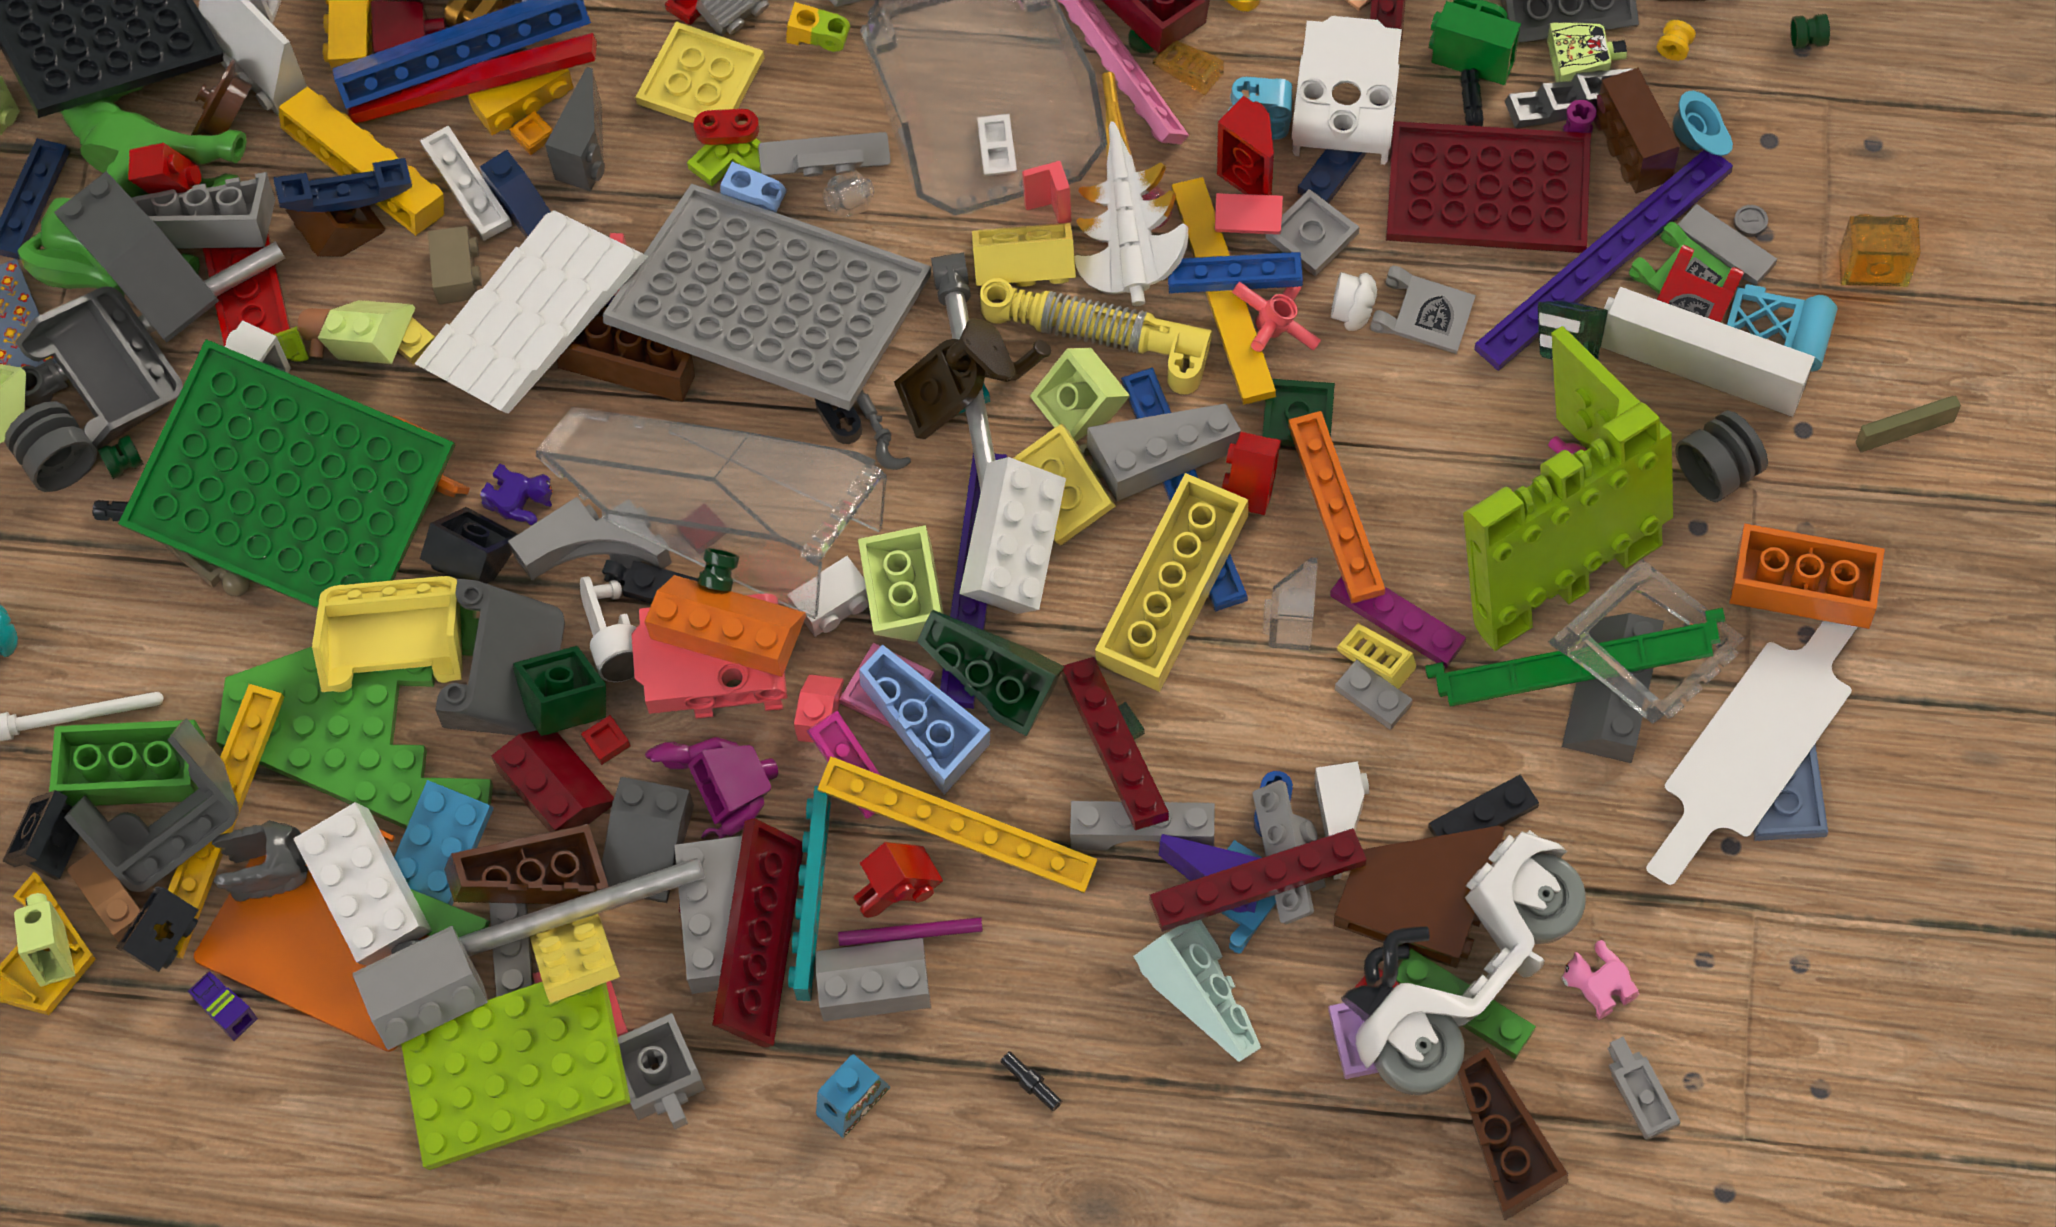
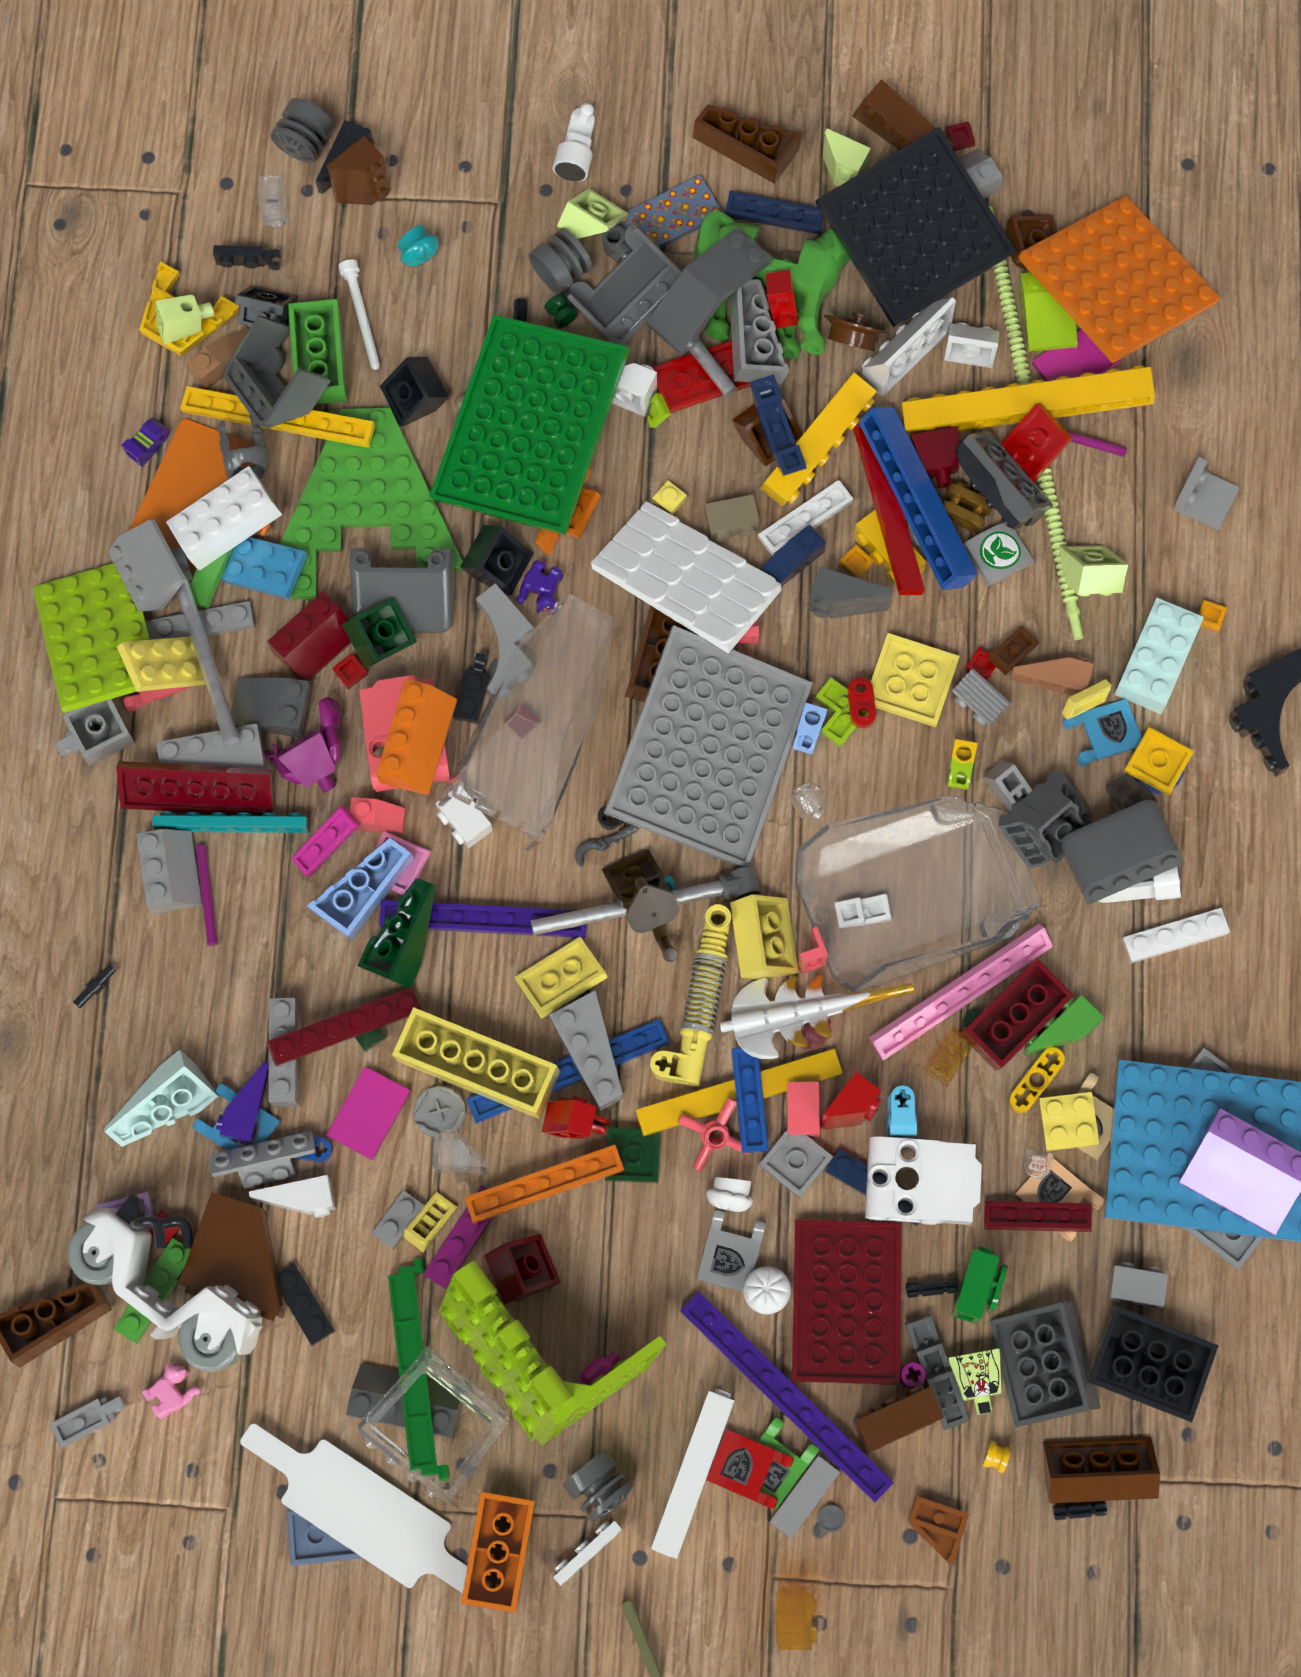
camera: 85 degrees right, 10 degrees up
black brick [116,887,199,972] -> none
nougat piece [298,308,332,358] -> none
light yellow windscreen [312,576,463,692] -> none
yellowish green slope [318,300,415,364] -> none
reddish brown wedge [444,824,609,904] -> none
white piece [580,576,637,682] -> none
dark green wheel [697,548,740,591] -> none
light grey bracket [758,132,891,177] -> none
dark azure torso [816,1054,890,1138] -> none
yellow plate [817,756,1098,894] -> none
red brick [853,842,943,918] -> none
yellowish green slope [858,525,944,642] -> none
white brick [960,457,1066,614] -> none
yellowish green slope [1030,348,1130,442] -> none
dark red plate [1149,828,1367,932] -> none
clear green torso [1538,300,1608,360] -> none
medium azure piece [1672,90,1733,156] -> none
medium azure piece [1727,284,1838,372] -> none
dark green wheel [1790,14,1830,49] -> none
none -> dark pink tile [326,1066,411,1161]
none -> black slope [379,357,449,427]
none -> light grey tile [413,1086,466,1139]
none -> dark red slope [484,1234,561,1304]
none -> white plate [553,1521,622,1586]
none -> white piece [743,1266,791,1314]
none -> dark orange wing [908,1496,969,1565]

